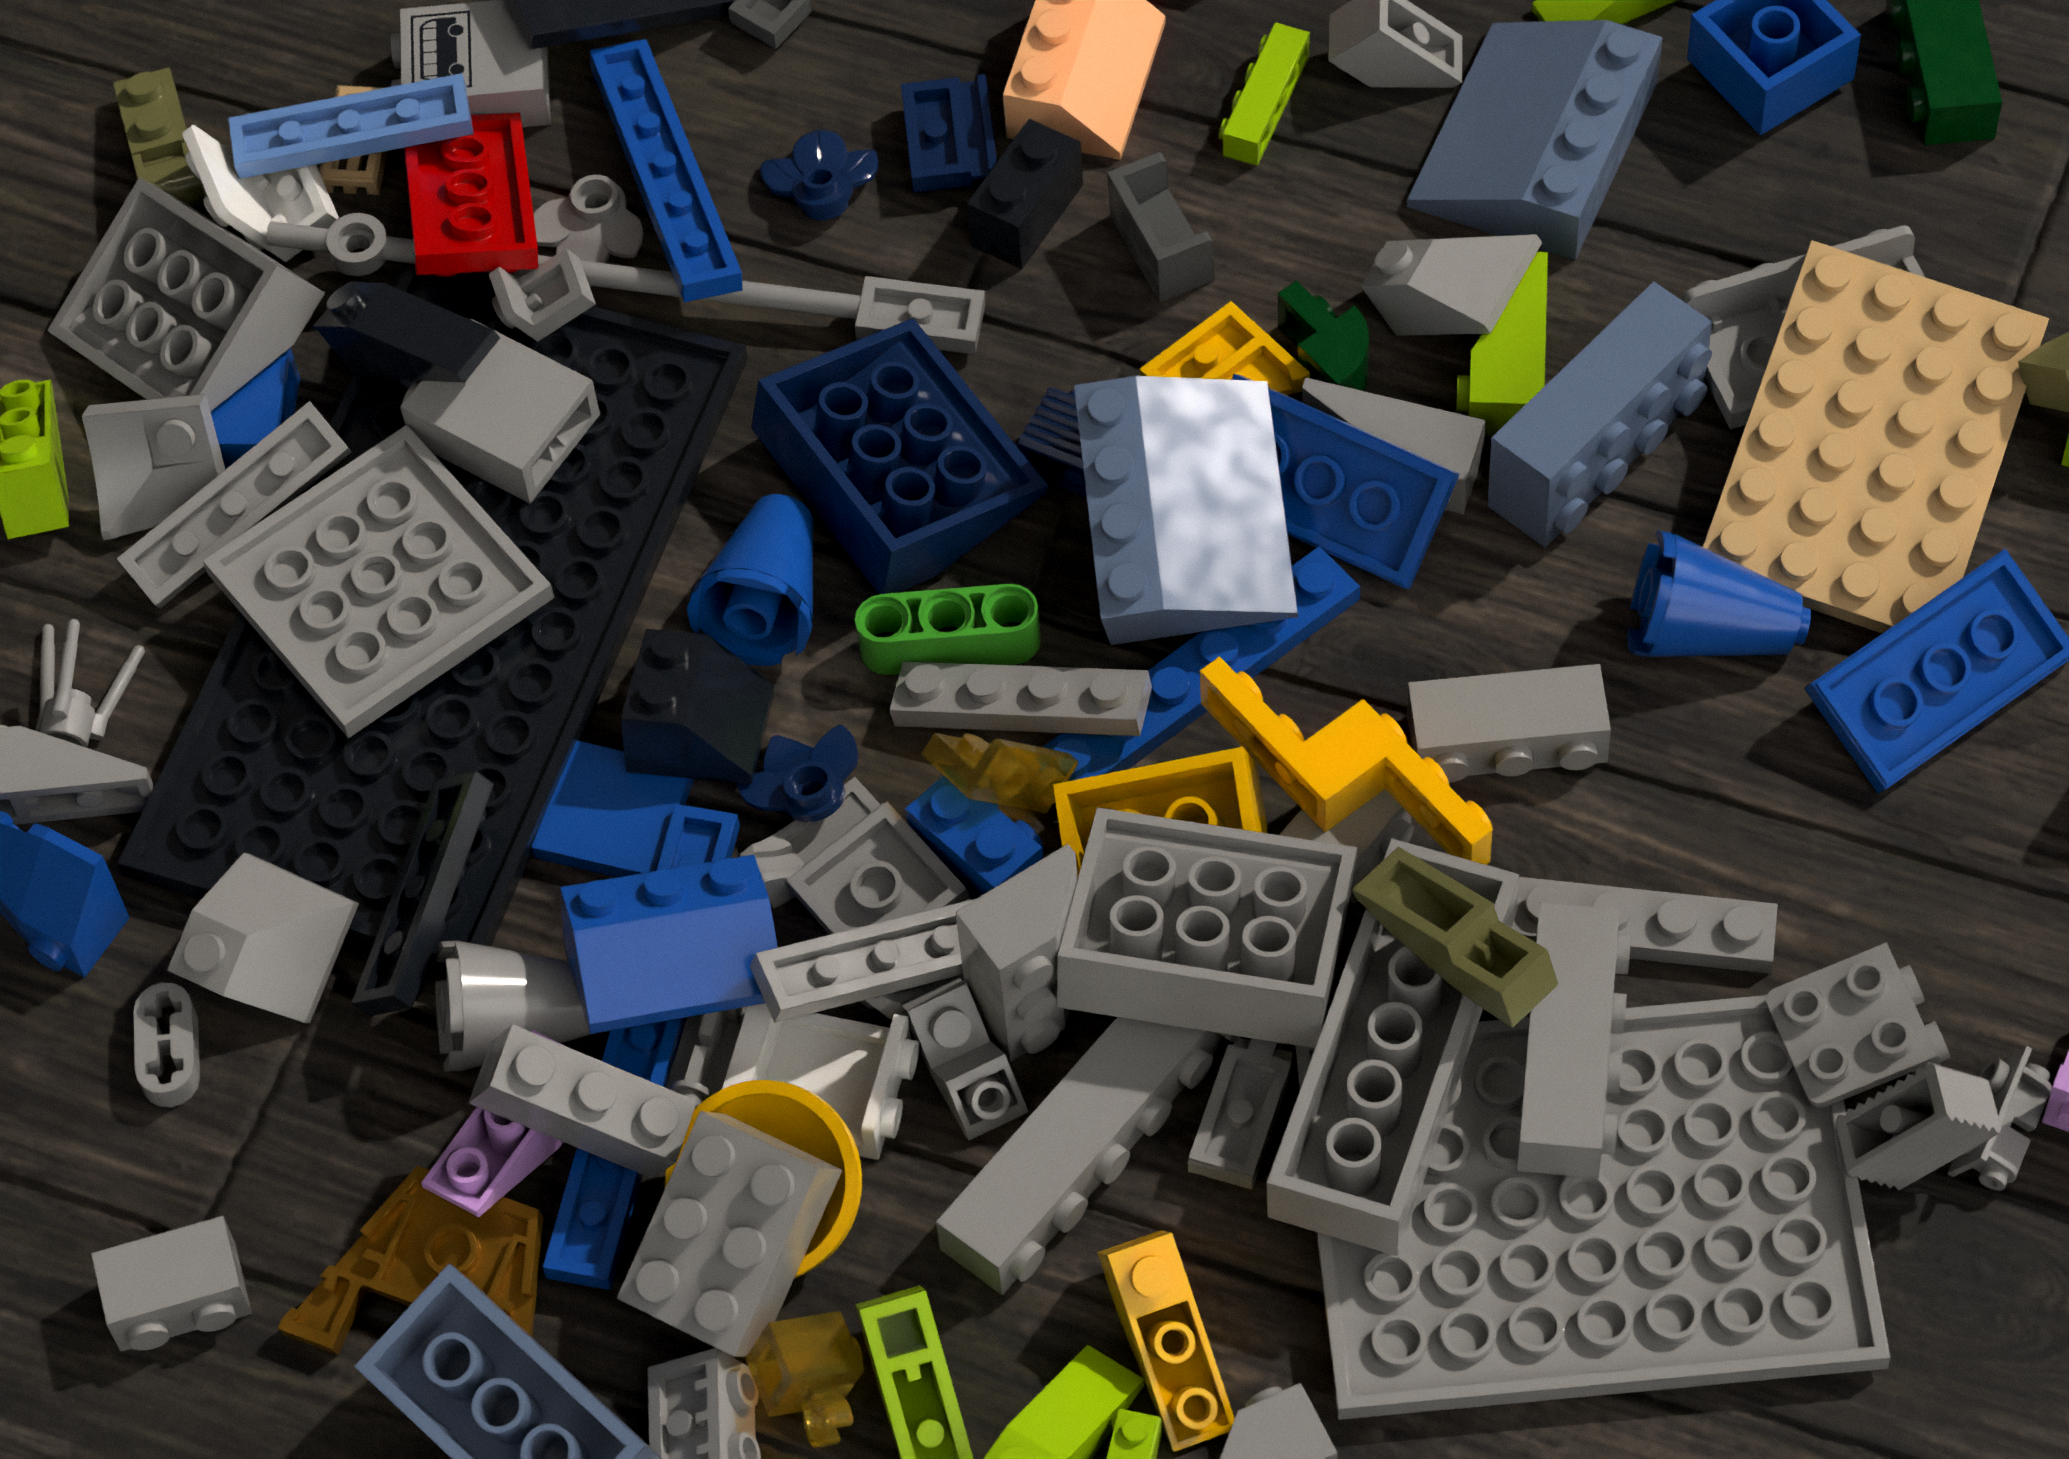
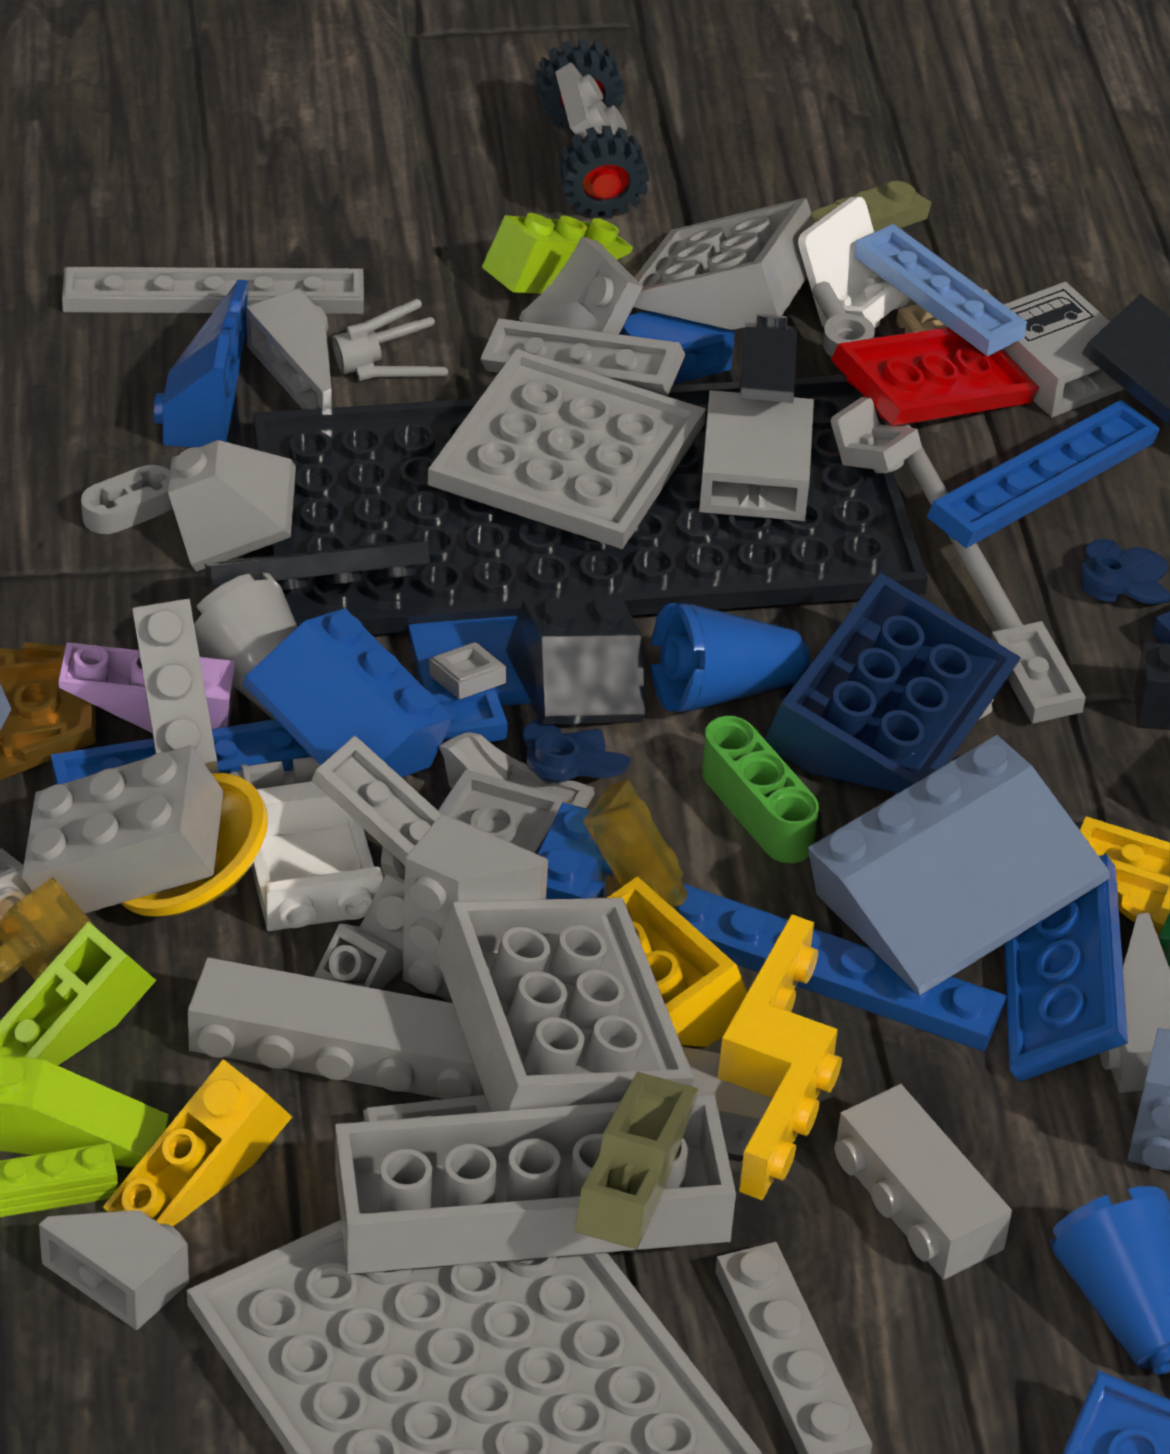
camera: 55 degrees right, 15 degrees down
light grey plate [534,175,644,263] -> none
light grey plate [889,661,1152,736] -> none
light grey brick [1517,902,1631,1179] -> none
none -> light grey tile [429,642,506,700]

